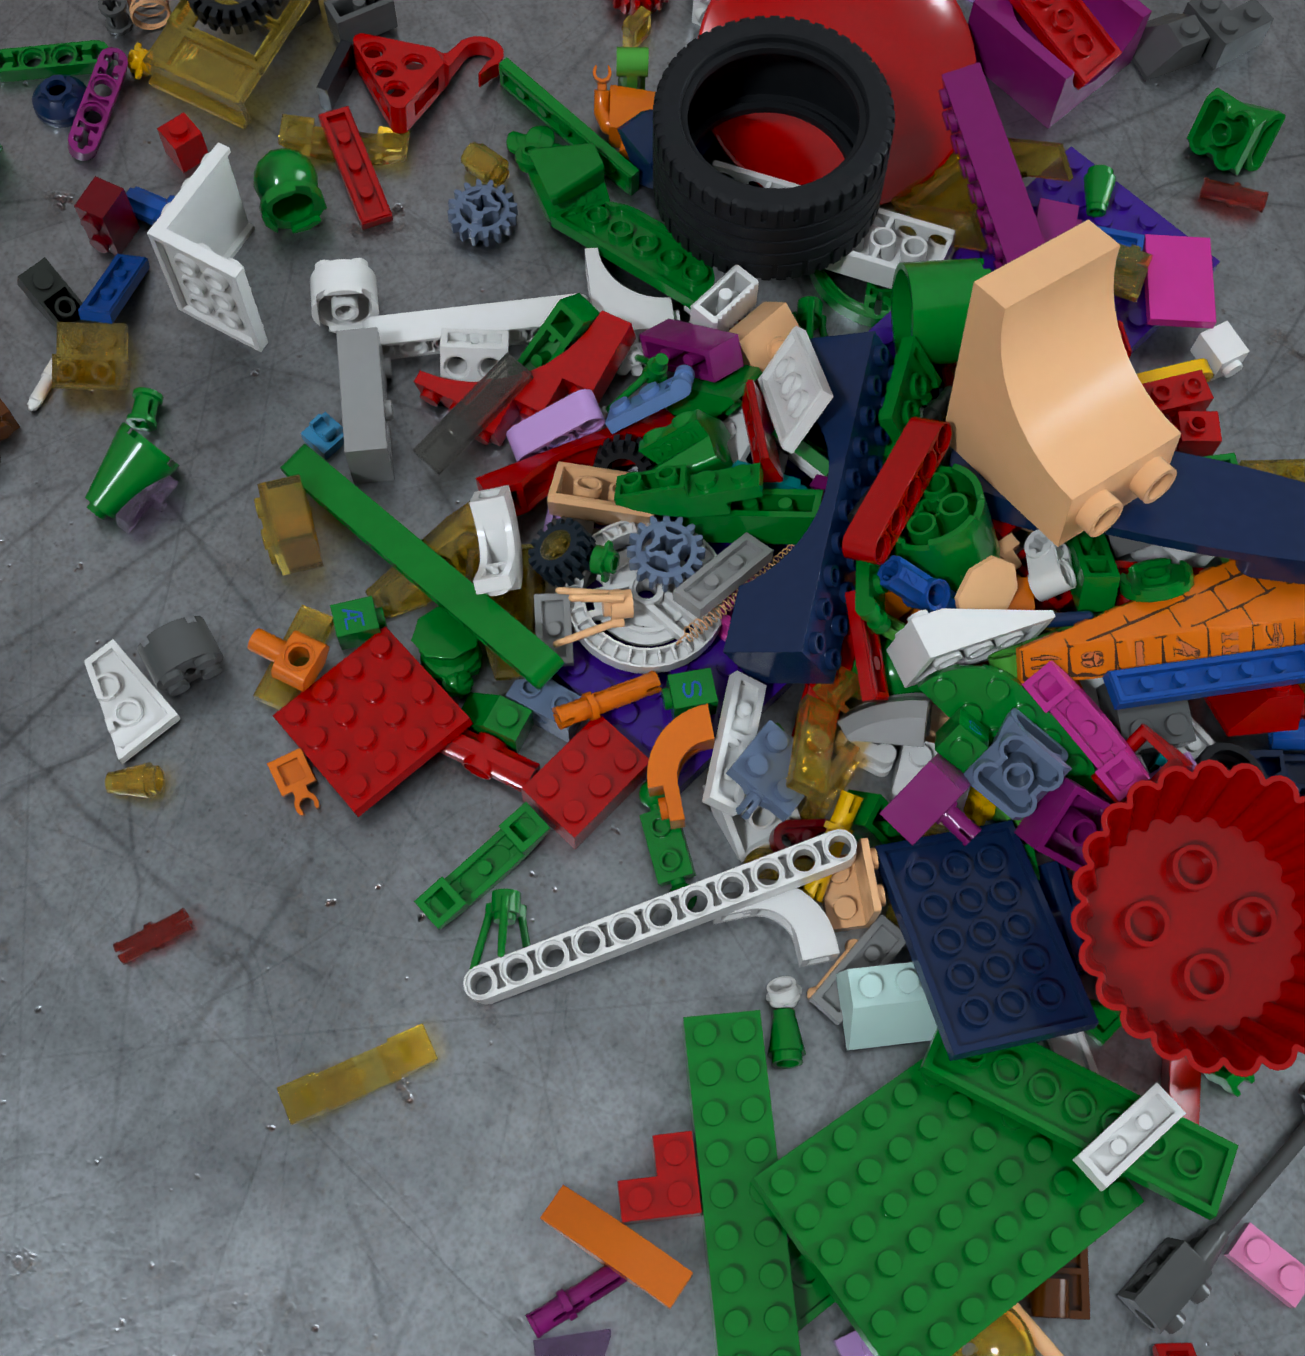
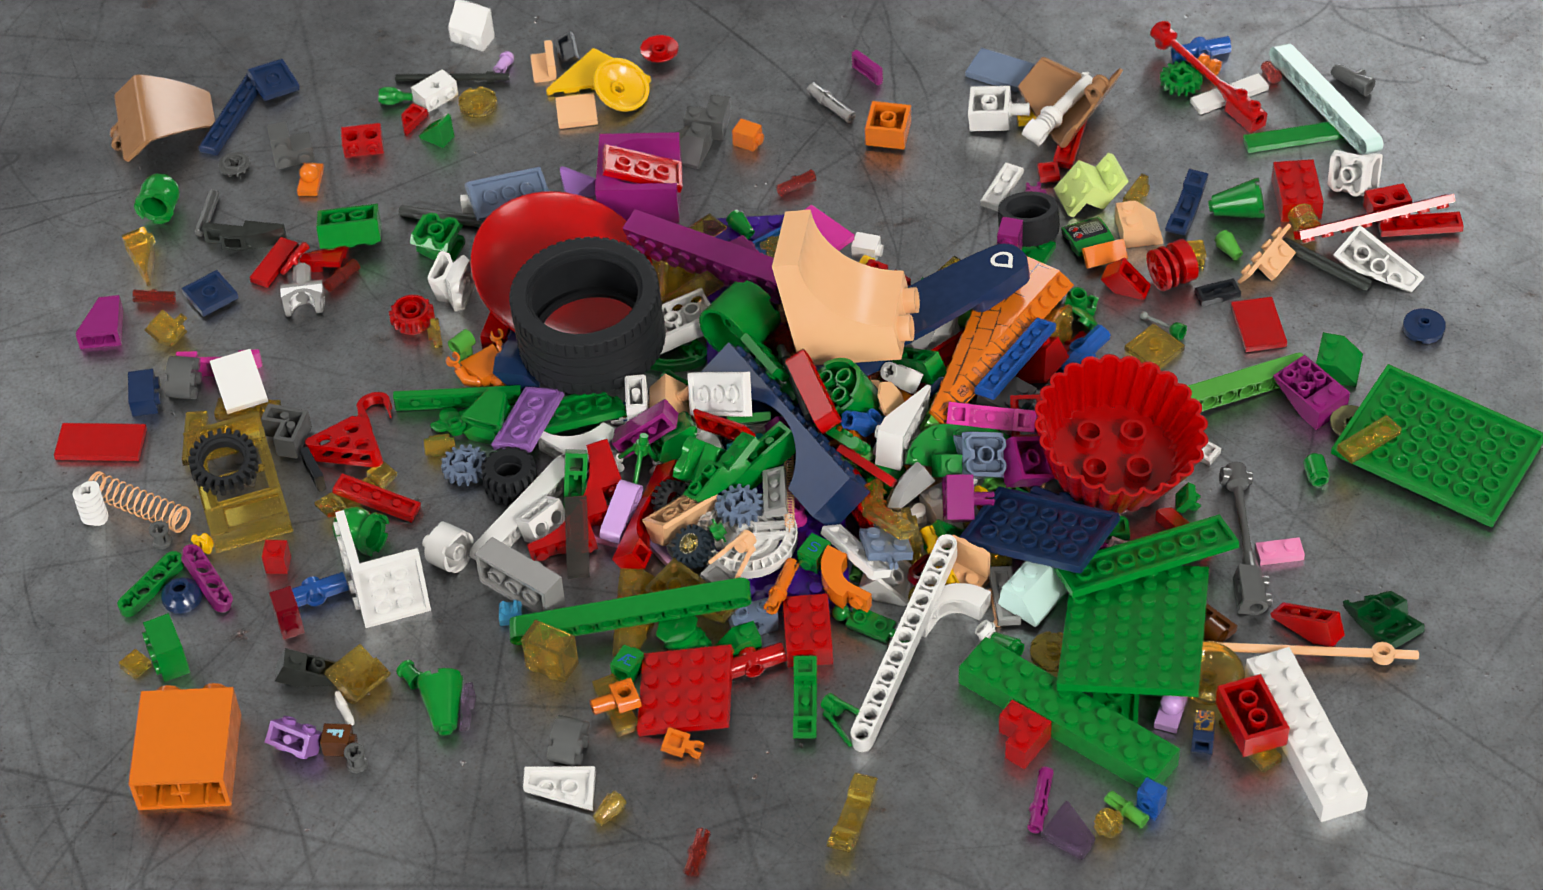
camera: 40 degrees left, 20 degrees down
blue tile [78,254,150,324] -> none
white arch [469,485,523,596] -> none
orange slope [540,1185,693,1310] -> none
medium blue plate [605,365,695,434] -> none
white plate [1073,1083,1186,1192] -> none
green tile [1119,558,1194,602] -> none
green piece [1187,87,1286,176] -> none
none -> black tyre [481,447,537,505]
none -> medium lavender tile [491,387,565,452]
none -> orange brick [732,119,764,152]
none -> clear yellow plate [1030,631,1063,672]

